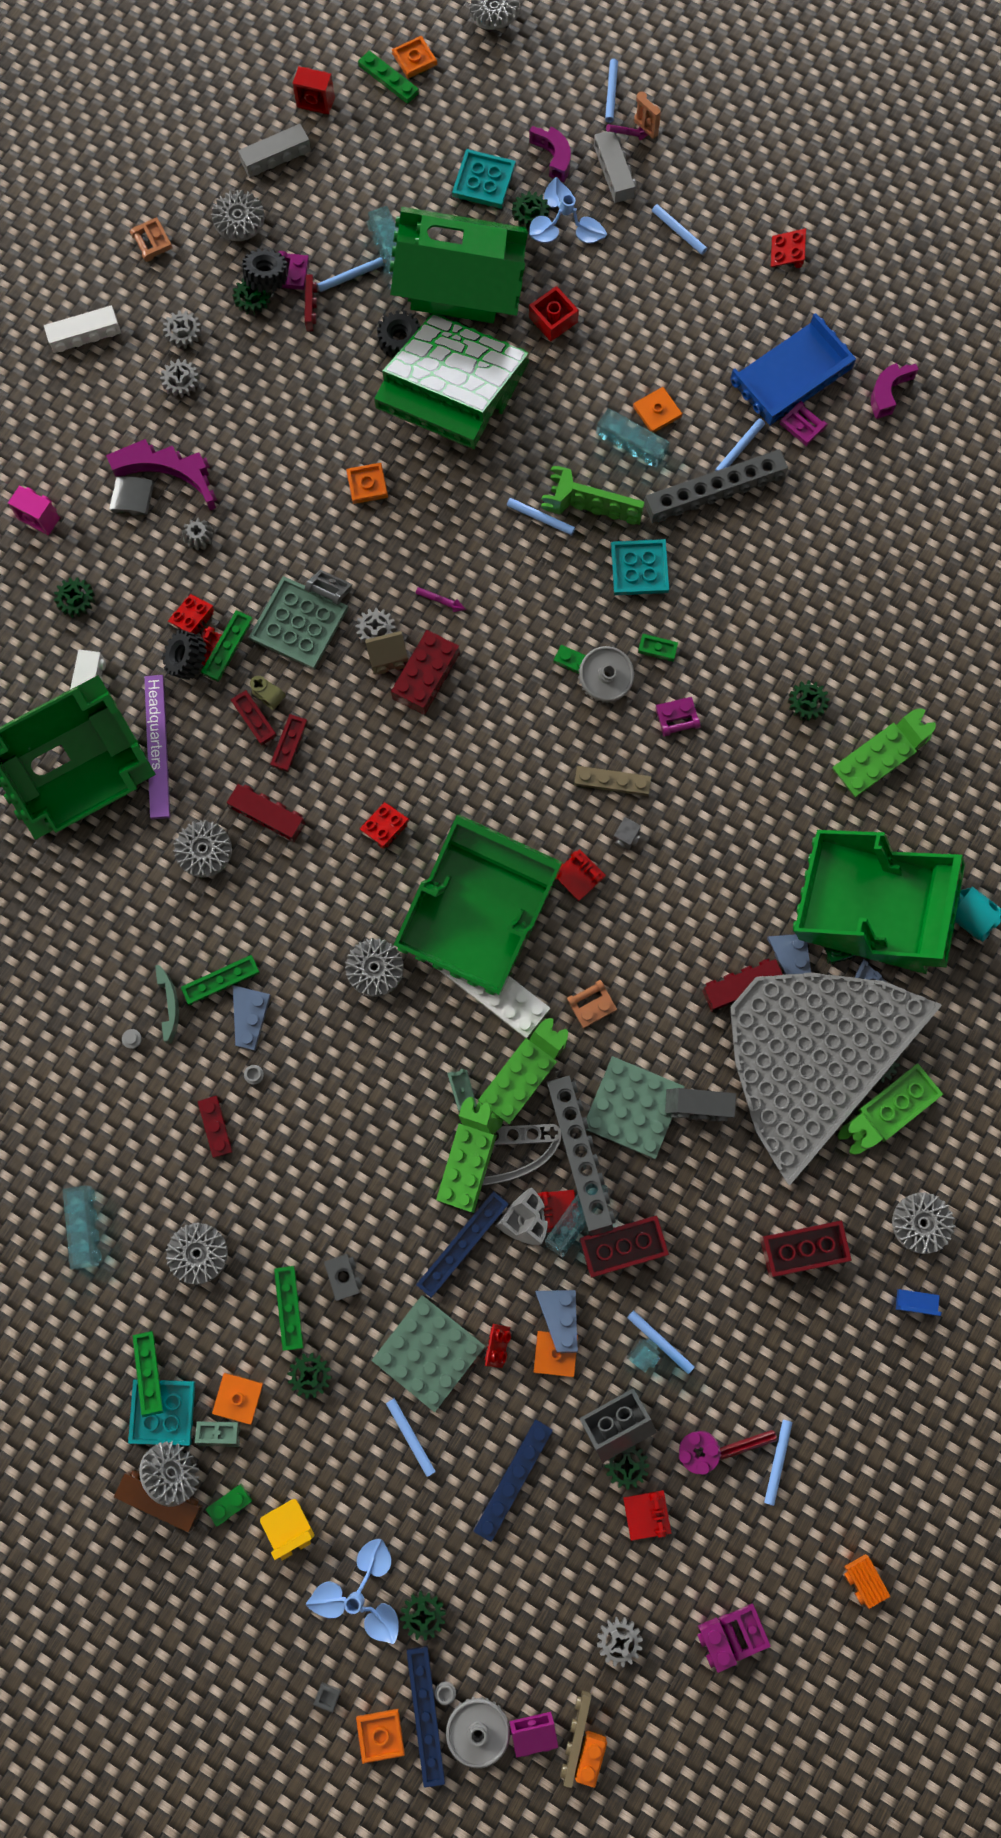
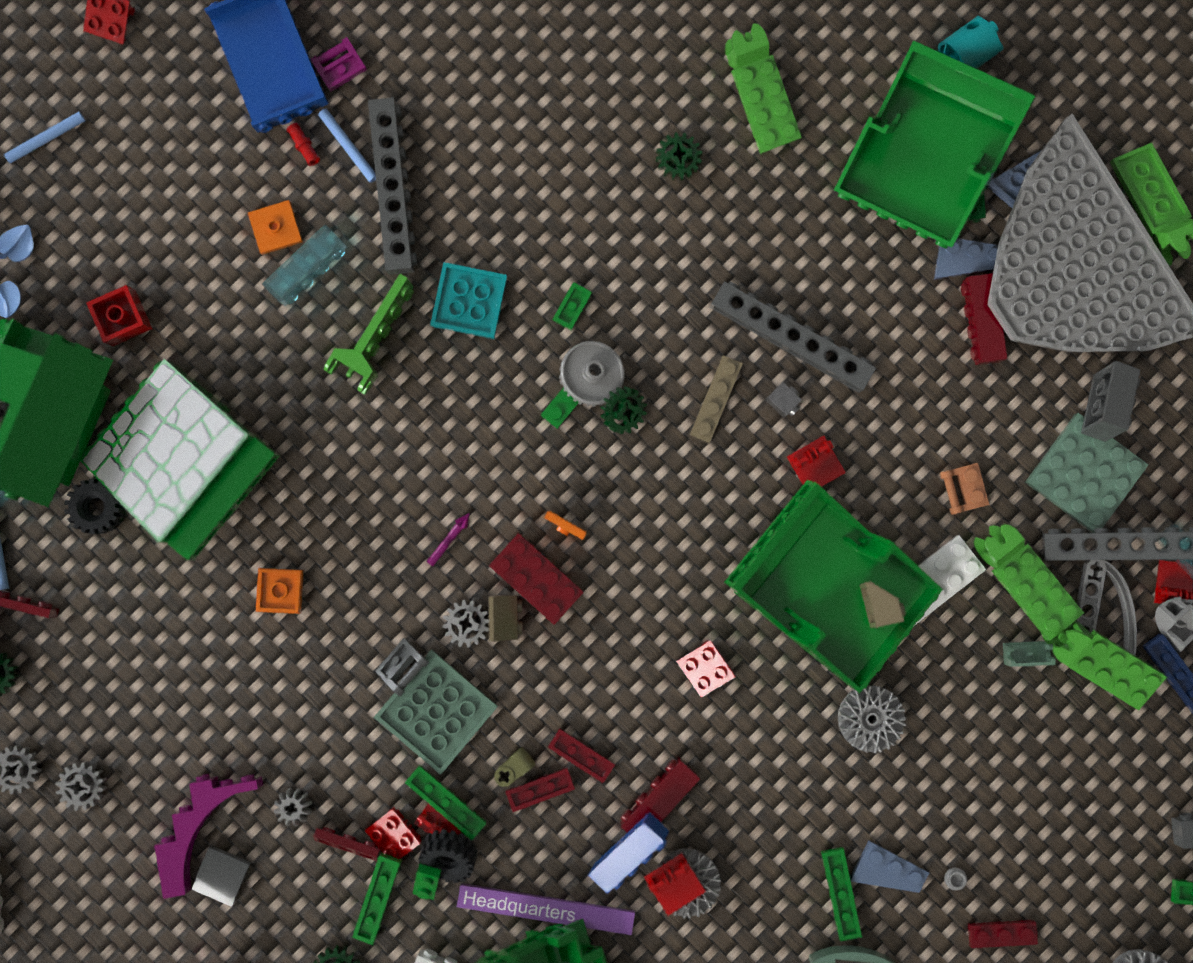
camera: 80 degrees left, 10 degrees up
light blue piece [507,498,575,536] -> none
magenta plate [655,697,701,737] -> none
none -> red pin [287,123,320,166]
none -> dark red plate [313,827,380,862]
none -> green plate [352,853,402,945]
none -> green plate [413,864,441,900]
none -> orange plate [544,511,587,540]
none -> brick [588,812,669,894]
none -> dark green gear [600,386,647,435]
none -> red hinge [644,853,706,916]
none -> dark grey brick [710,281,876,393]
none -> dark tan slope [860,582,905,628]

